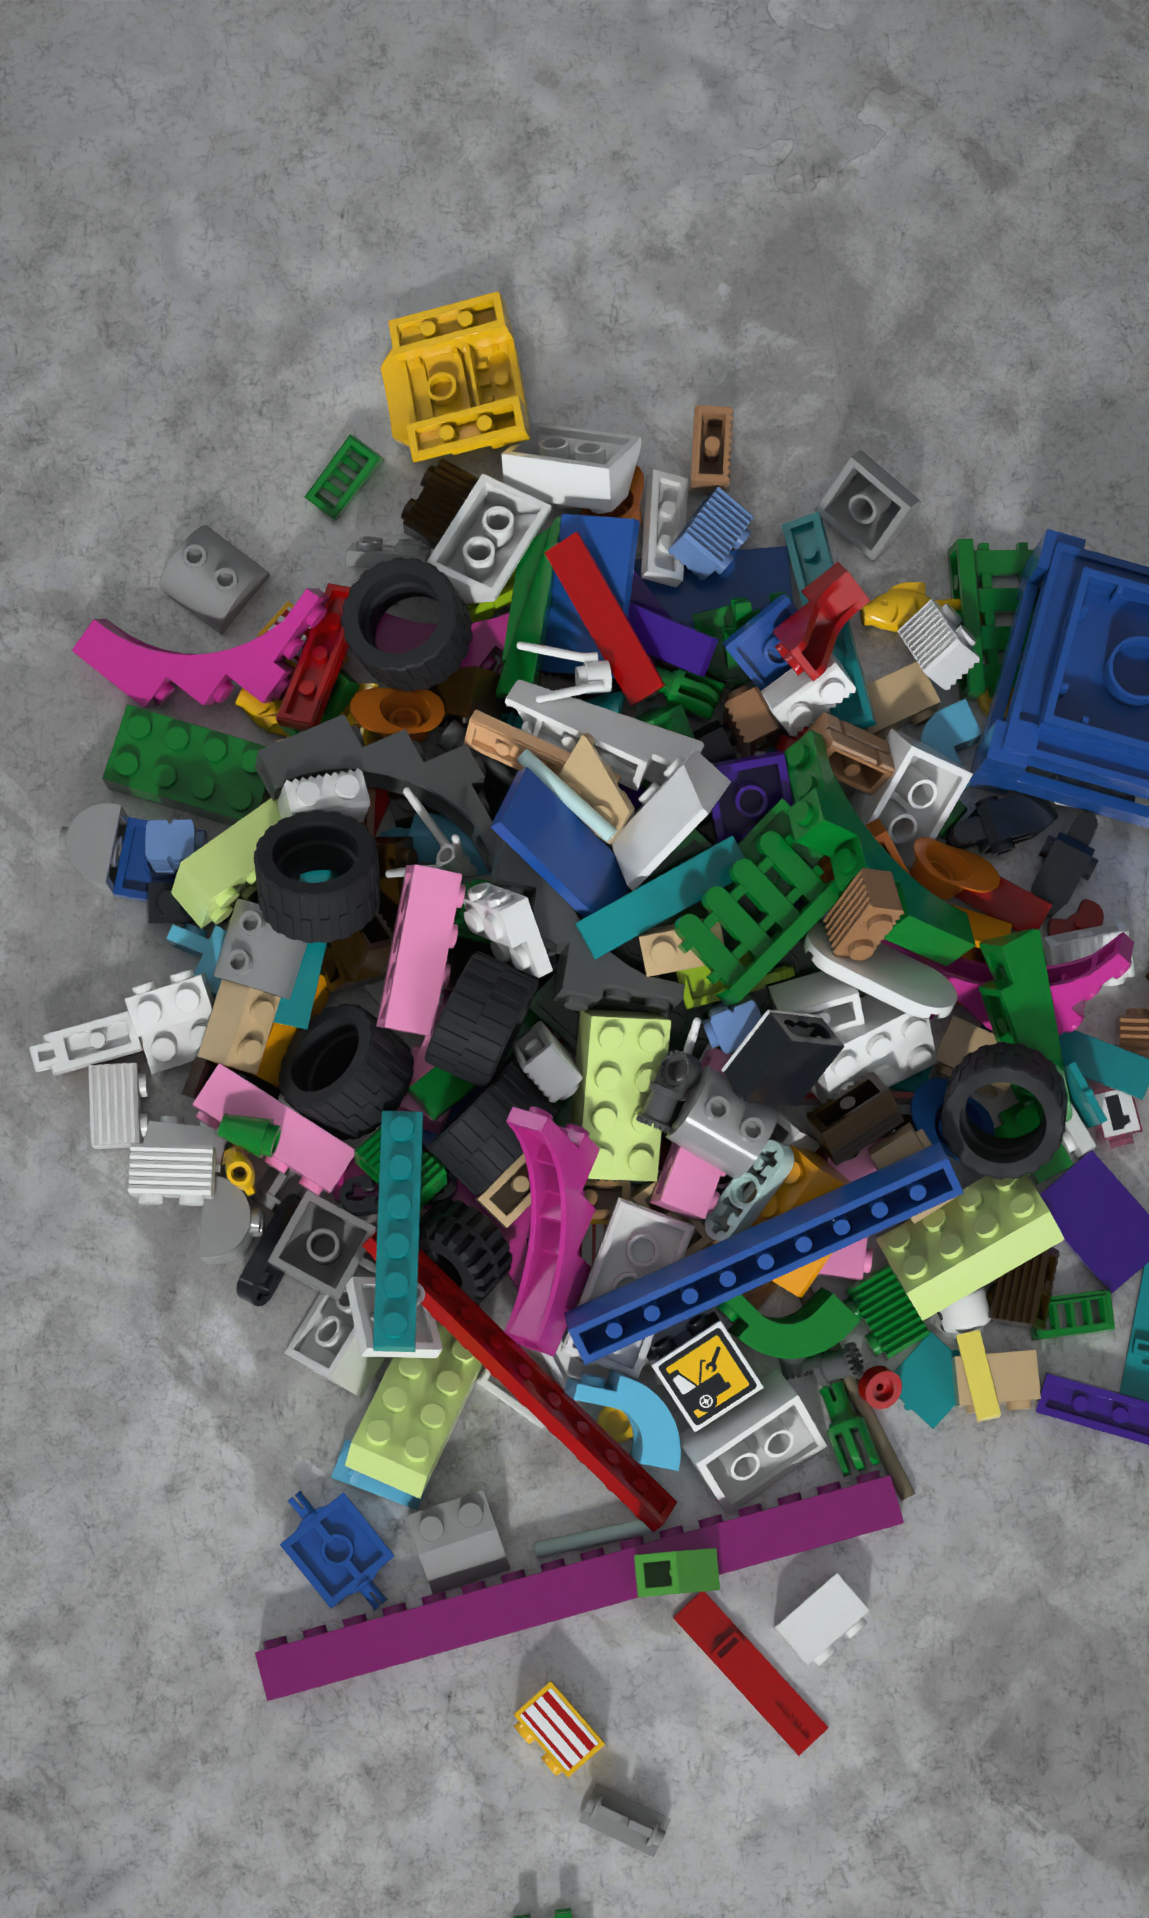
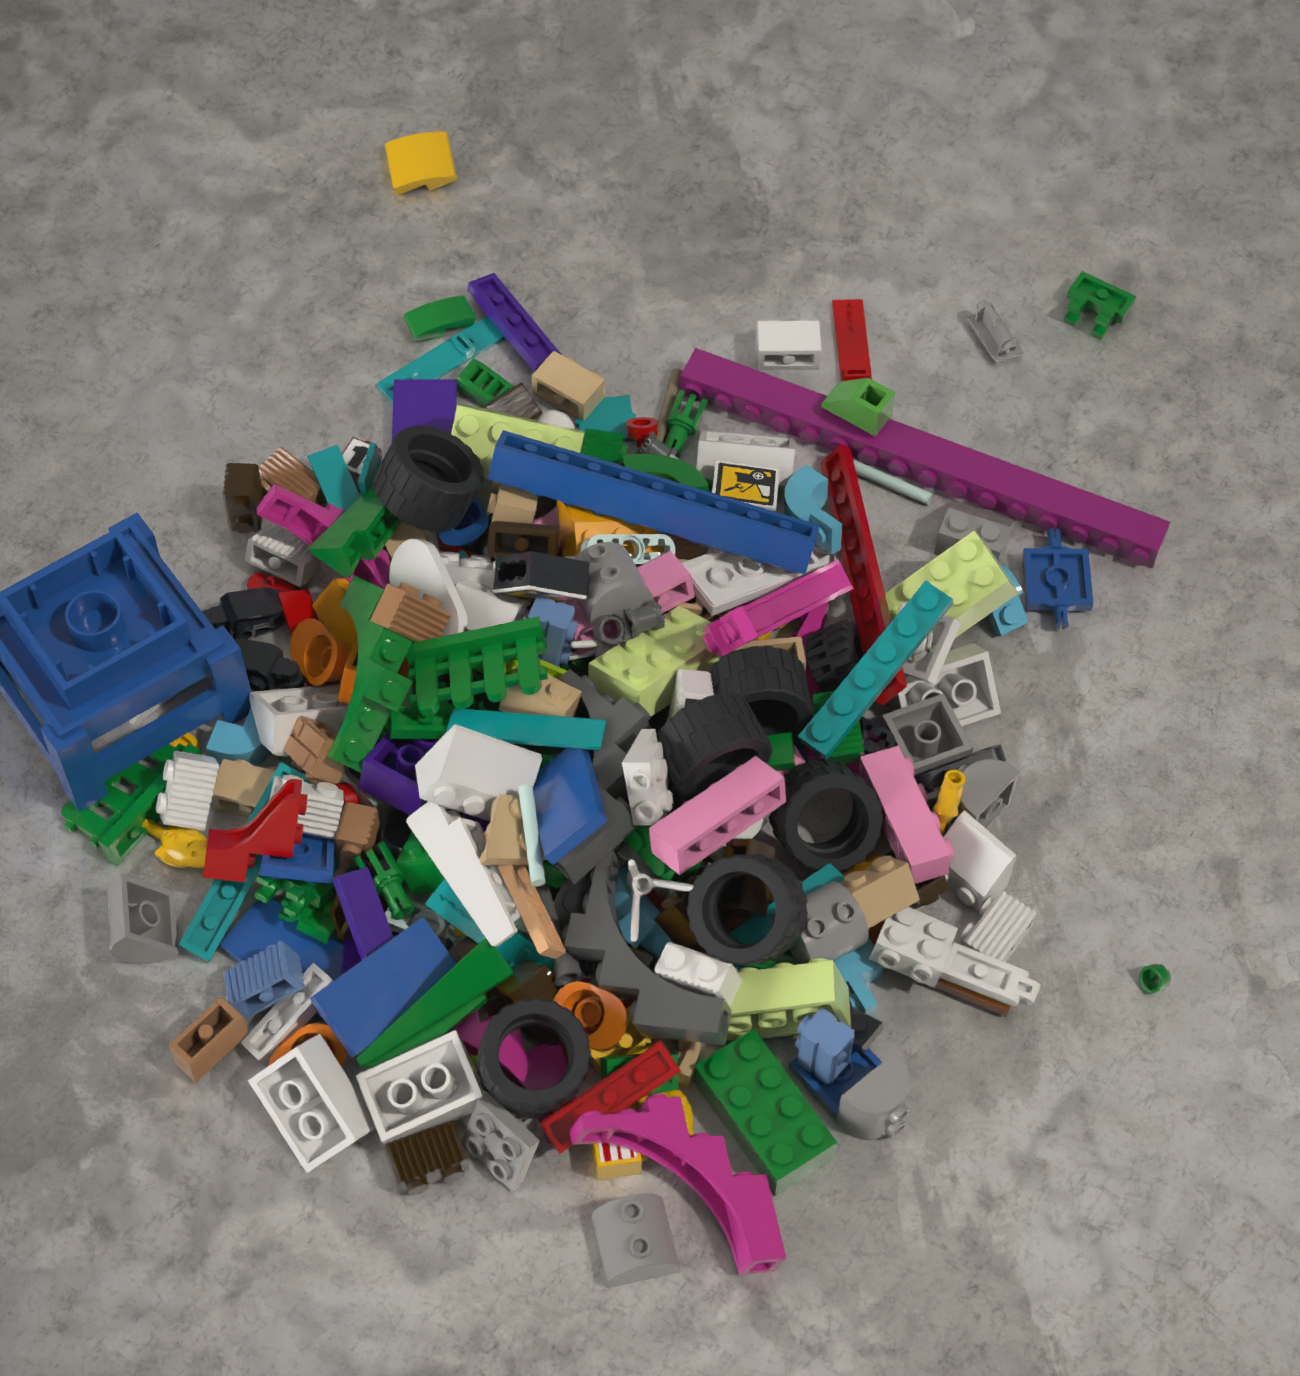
camera: 145 degrees left, 20 degrees down
white brick [128,1143,216,1206] -> none
green cone [218,1113,282,1158] -> none
green slope [304,434,385,521] -> none
yellow slope [380,291,531,463] -> none
brick [513,1681,606,1778] -> none
white plant [516,642,612,703] -> none
red piece [544,531,665,706] -> none
light yellow piece [956,1330,1001,1423] -> none

